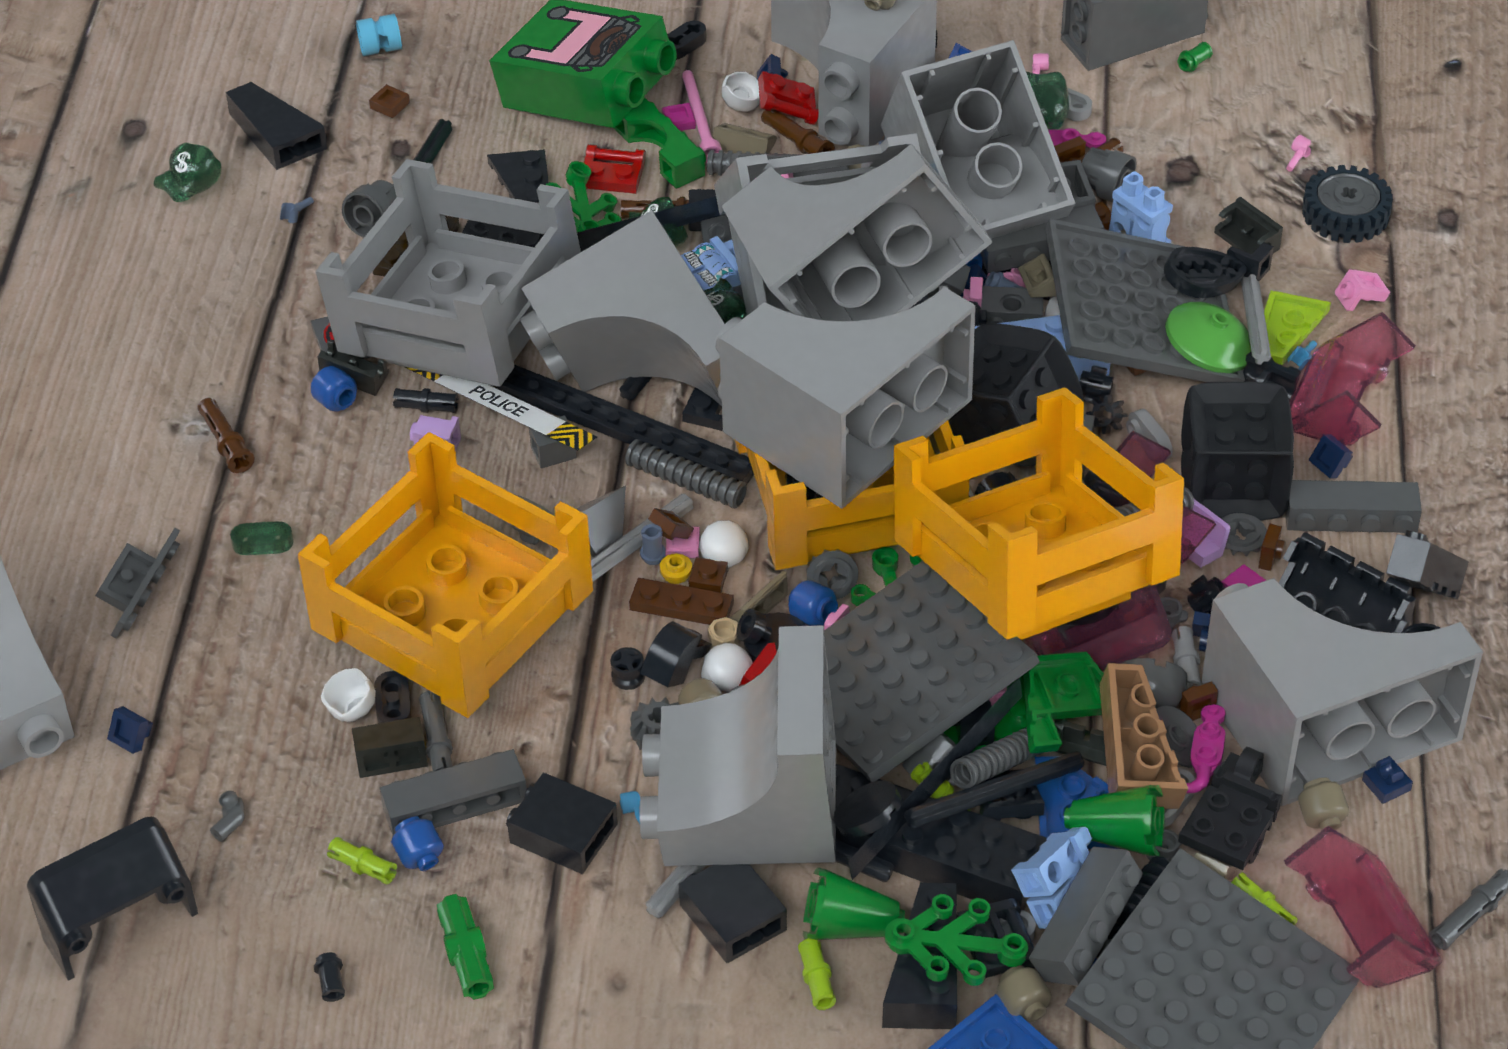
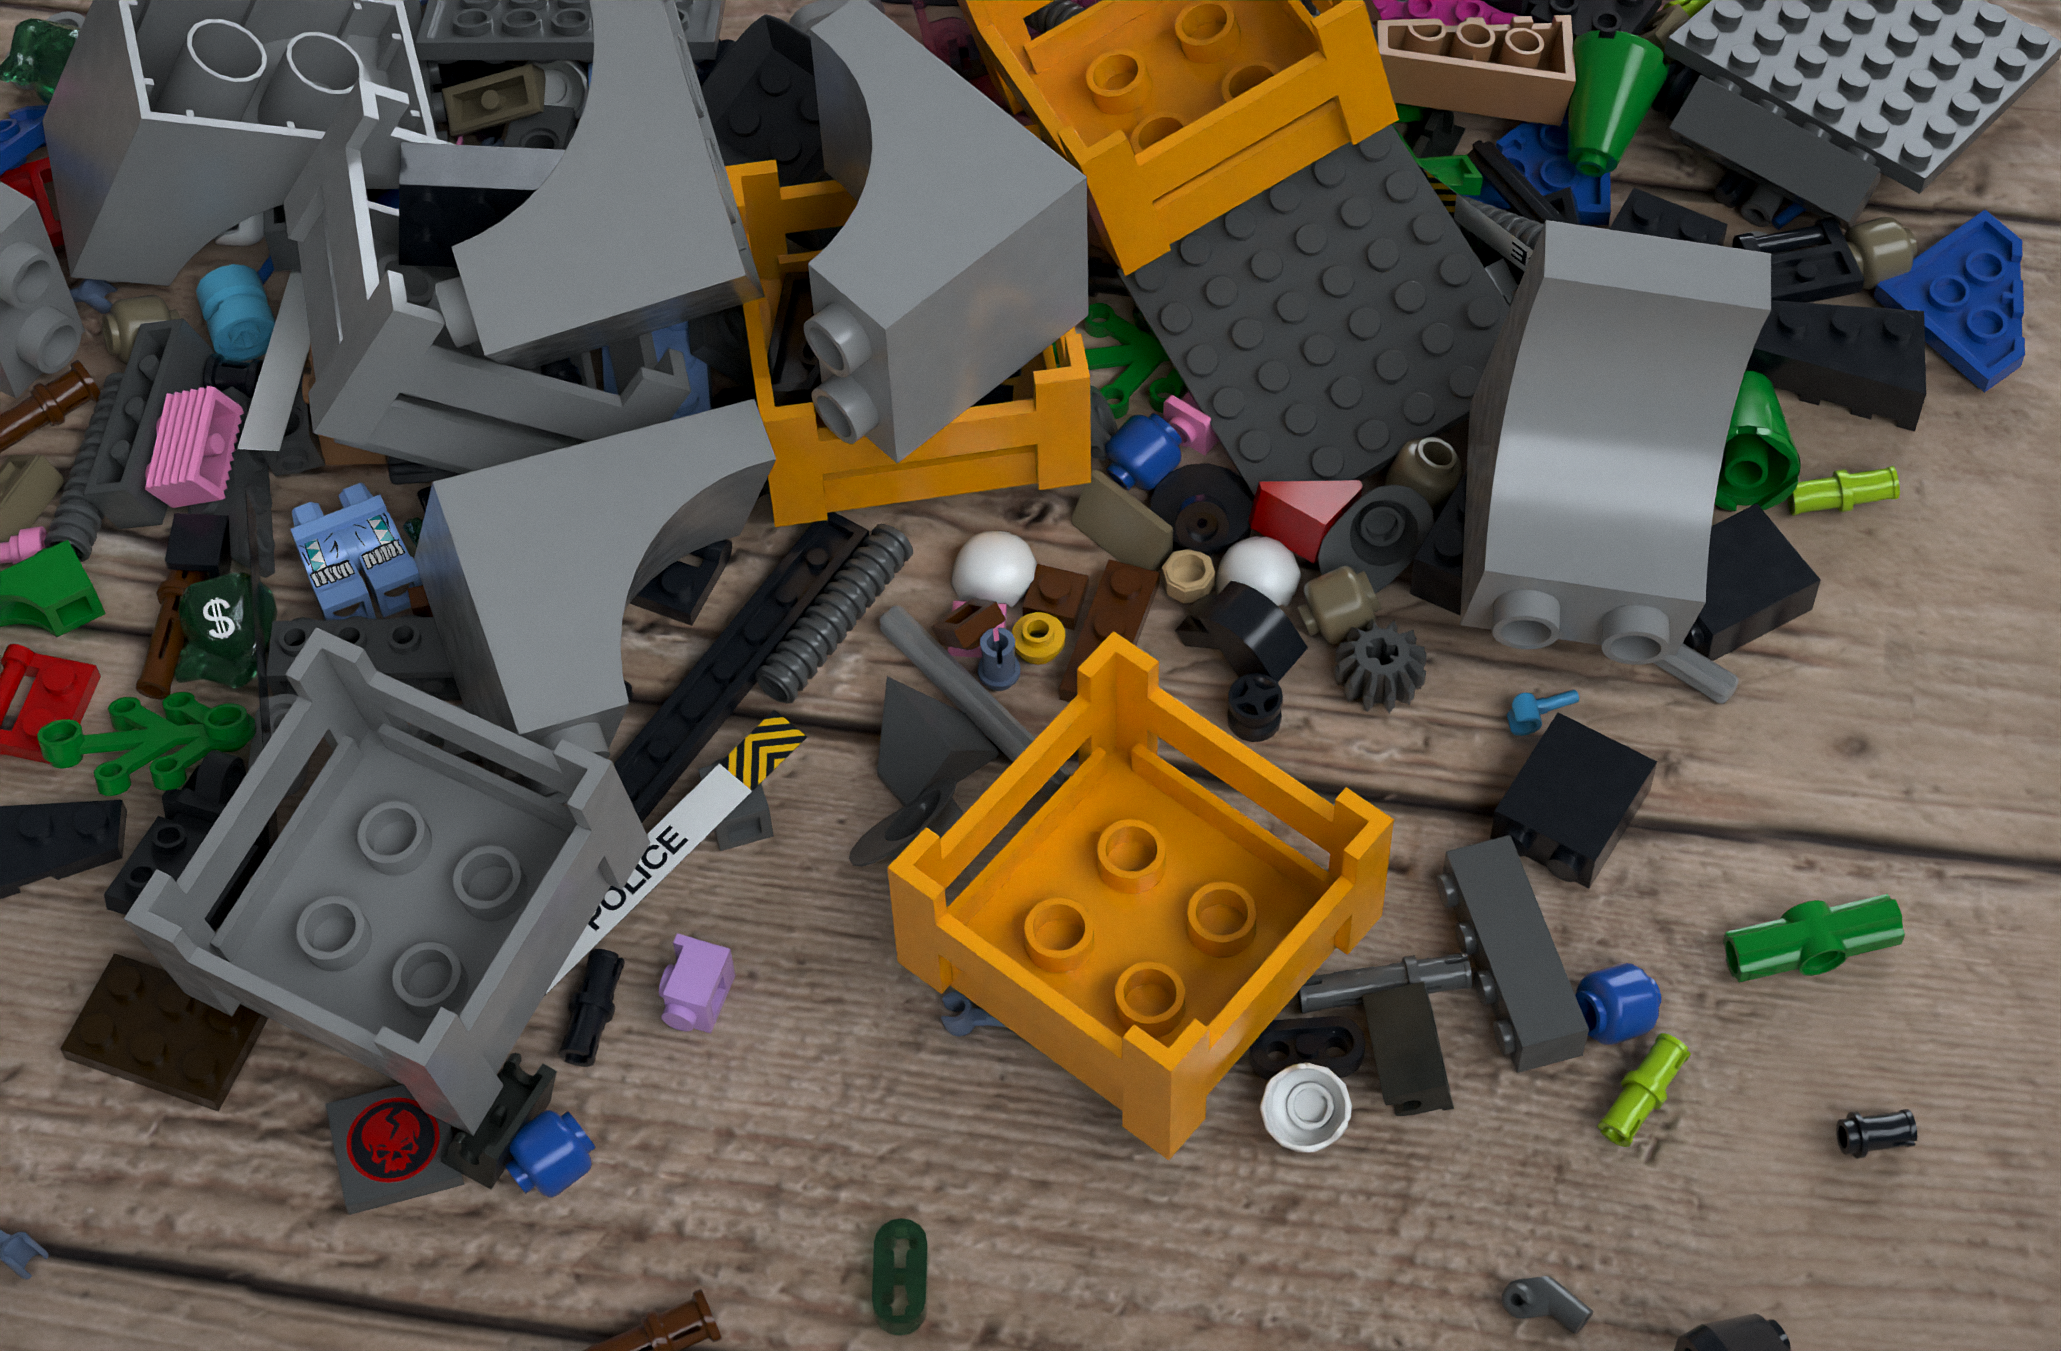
camera: 85 degrees left, 10 degrees up
dark grey piece [342,180,397,237] -> none
green plant [884,894,1028,986] -> none
light blue hips [1011,827,1092,929] -> none

